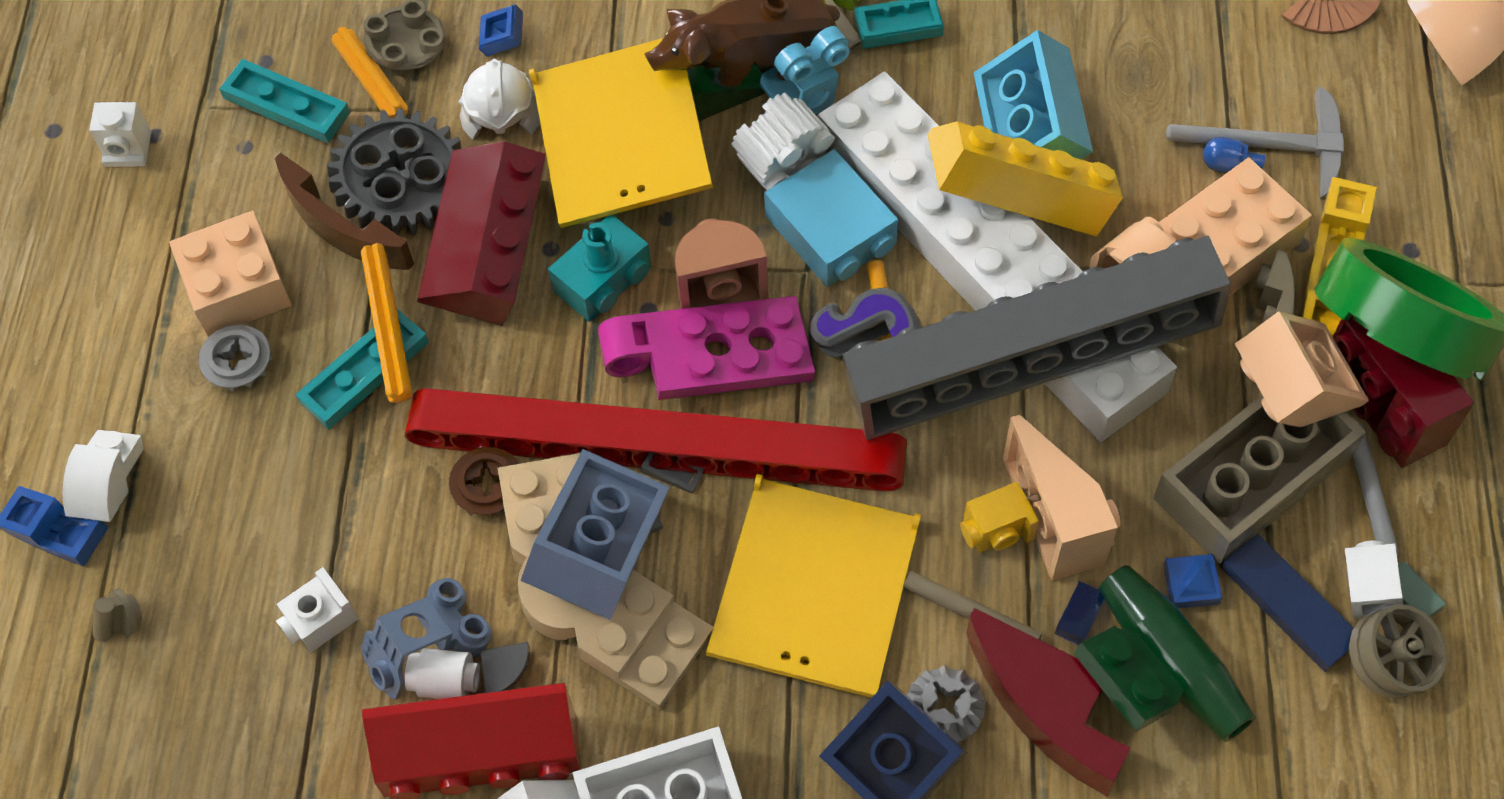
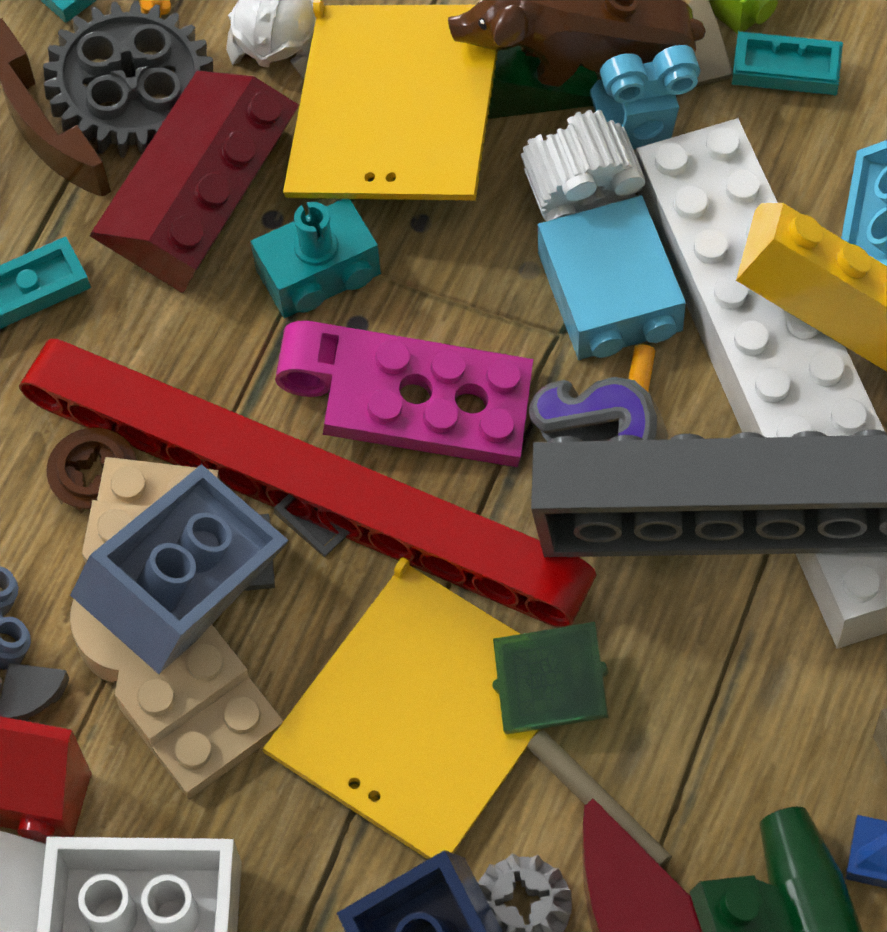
camera: 20 degrees right, 0 degrees up
light orange axle [361,243,412,403] -> none
nougat brick [675,218,769,309] -> none
yellow brick [960,481,1039,553] -> none
light nougat slope [1003,415,1120,581] -> none
clear blue piece [1054,581,1105,645] -> none
none -> clear green piece [492,622,609,735]

